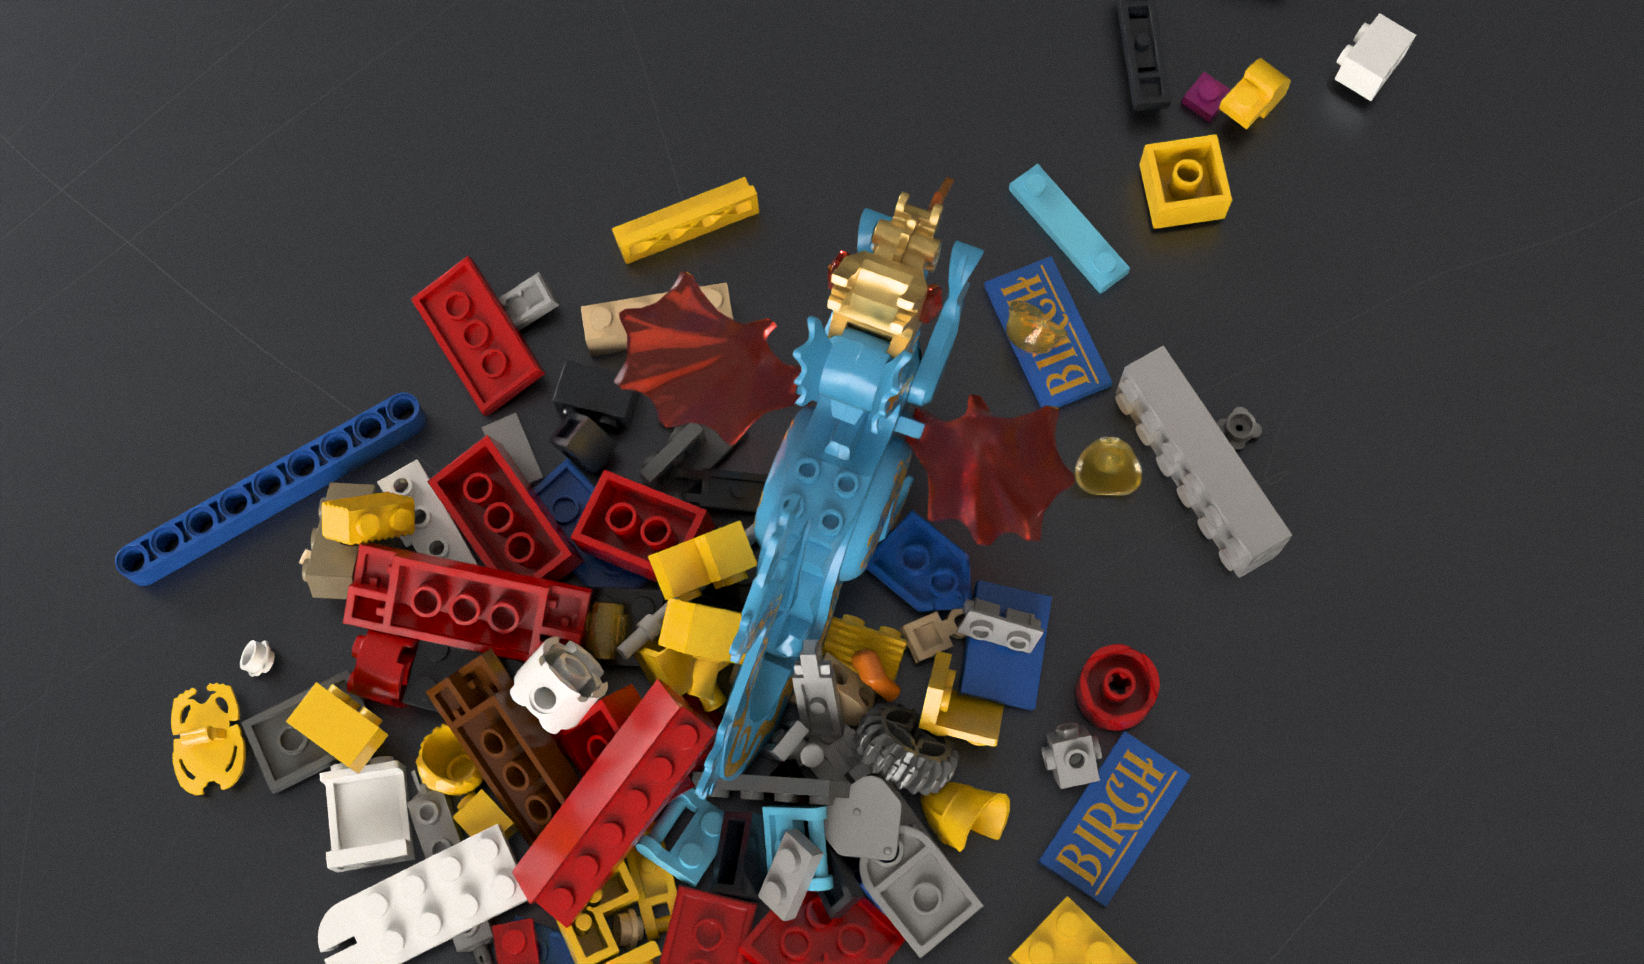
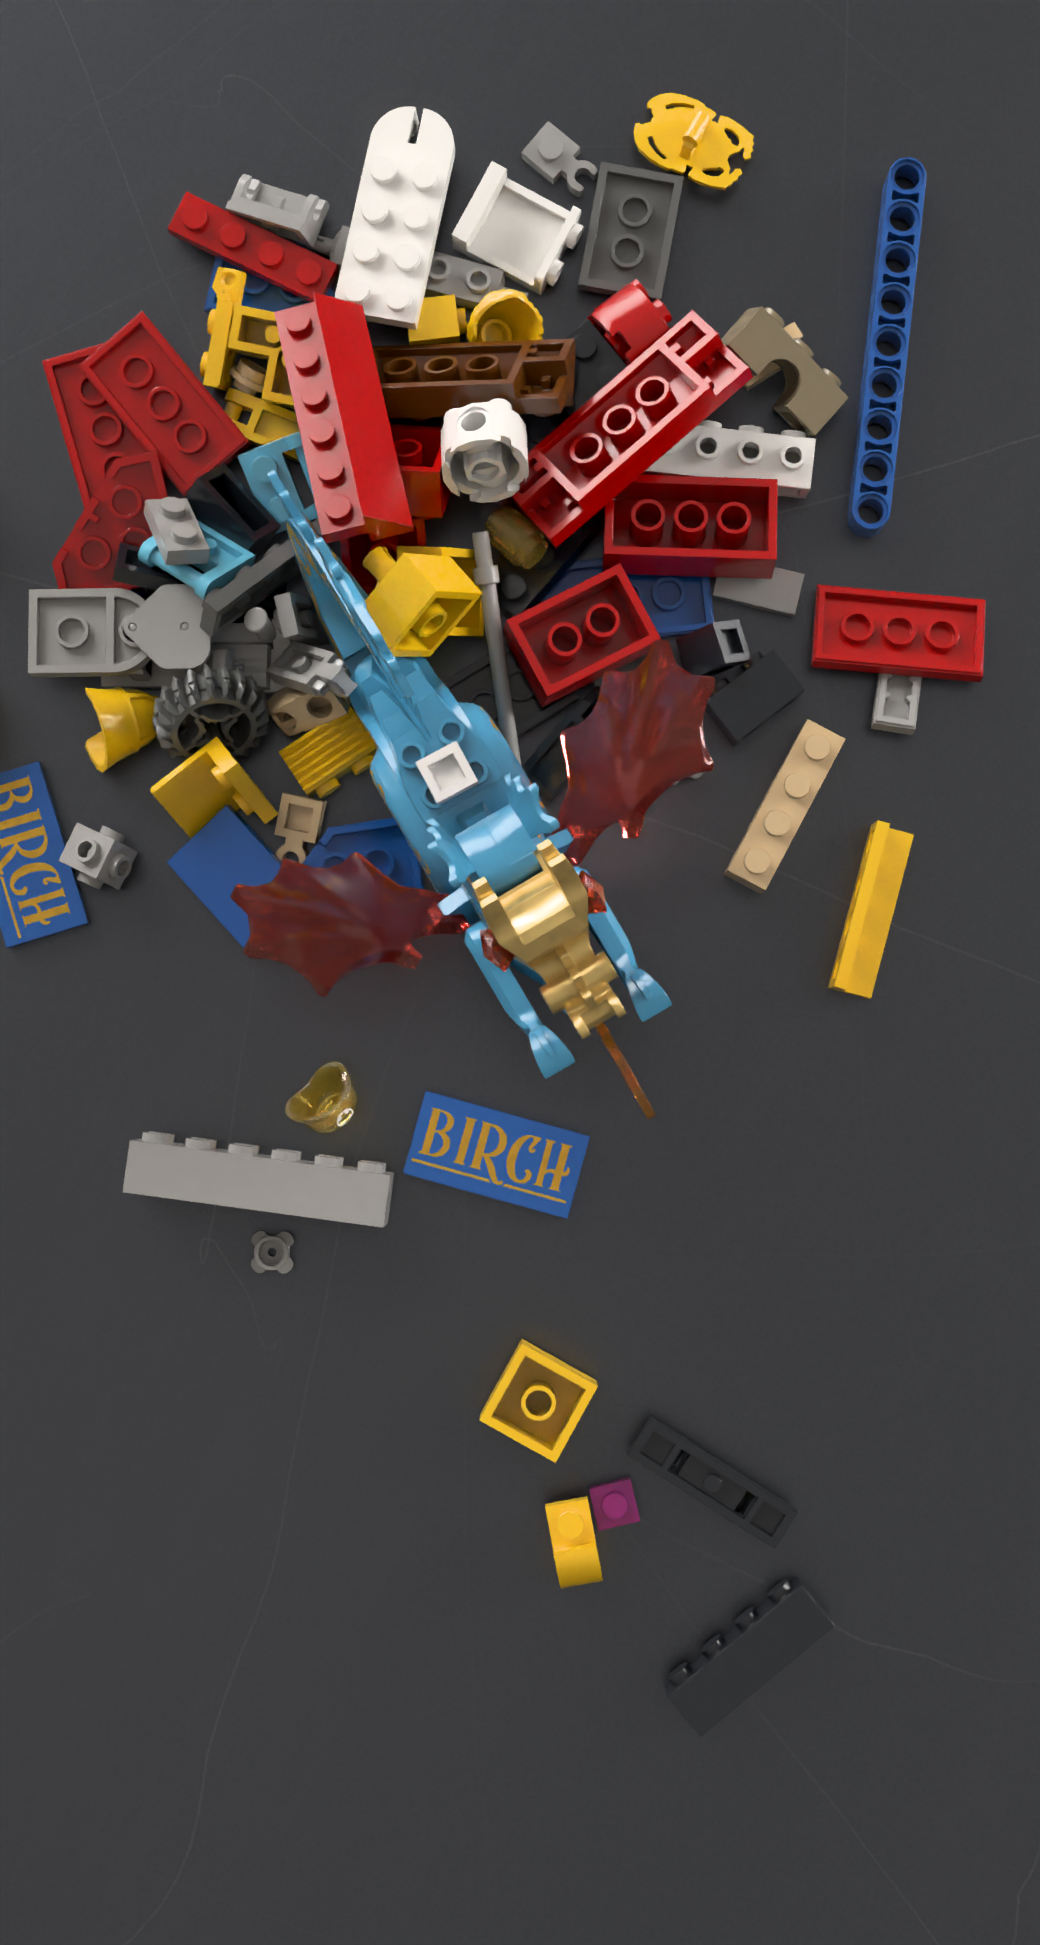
camera: 125 degrees right, 15 degrees up
white plate [240,640,275,677] -> none
yellow brick [286,682,388,774] -> none
yellow brick [322,491,415,546] -> none
yellow brick [648,520,757,601] -> none
orange arm [852,649,901,702] -> none
light grey hinge [957,597,1044,653] -> none
clear yellow helmet [1006,301,1069,354] -> none
medium azure plate [1009,164,1130,294] -> none
red brick [1075,644,1160,731] -> none
white brick [1335,13,1416,101] -> none
none -> white tile [415,741,479,805]
none -> light grey plate [521,121,598,197]

